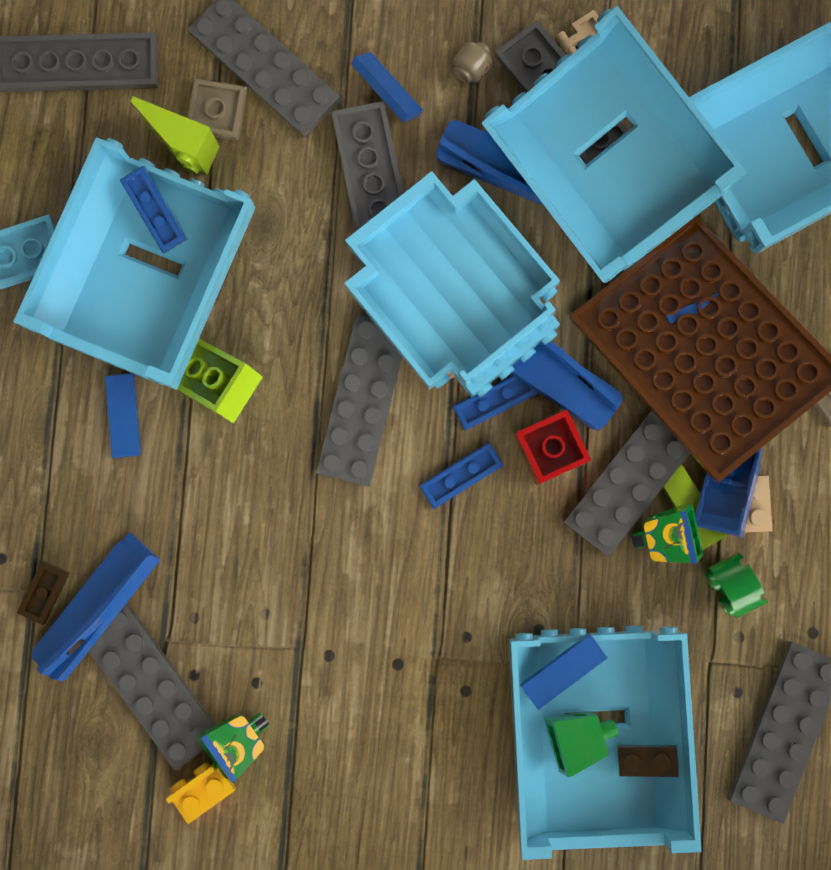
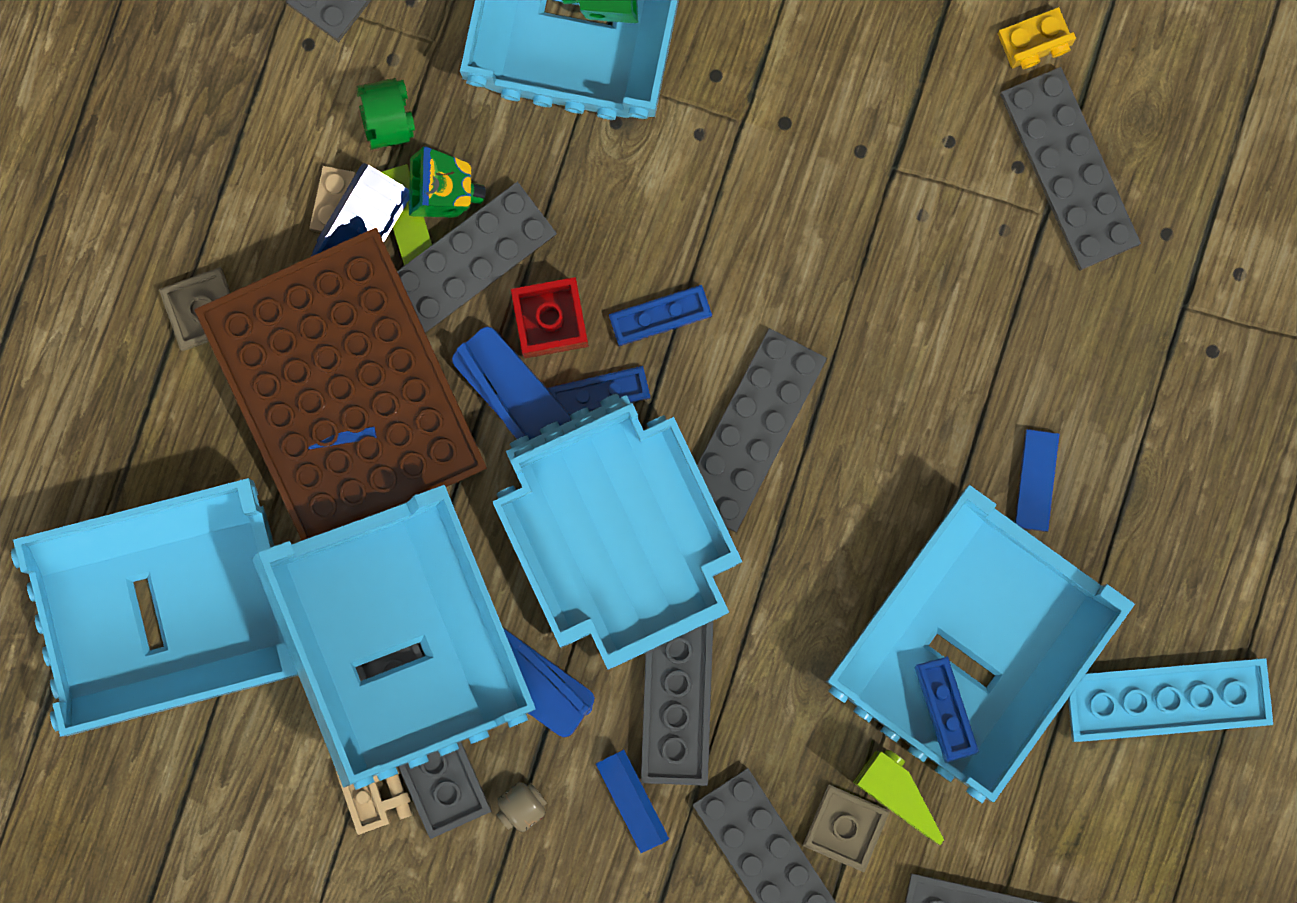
camera: 165 degrees left, 0 degrees up
dark brown plate [17,561,70,625] -> none
blue piece [32,532,161,681] -> none
lime slope [177,339,263,423] -> none
torso [196,712,270,783] -> none
blue tile [520,633,607,710] -> none

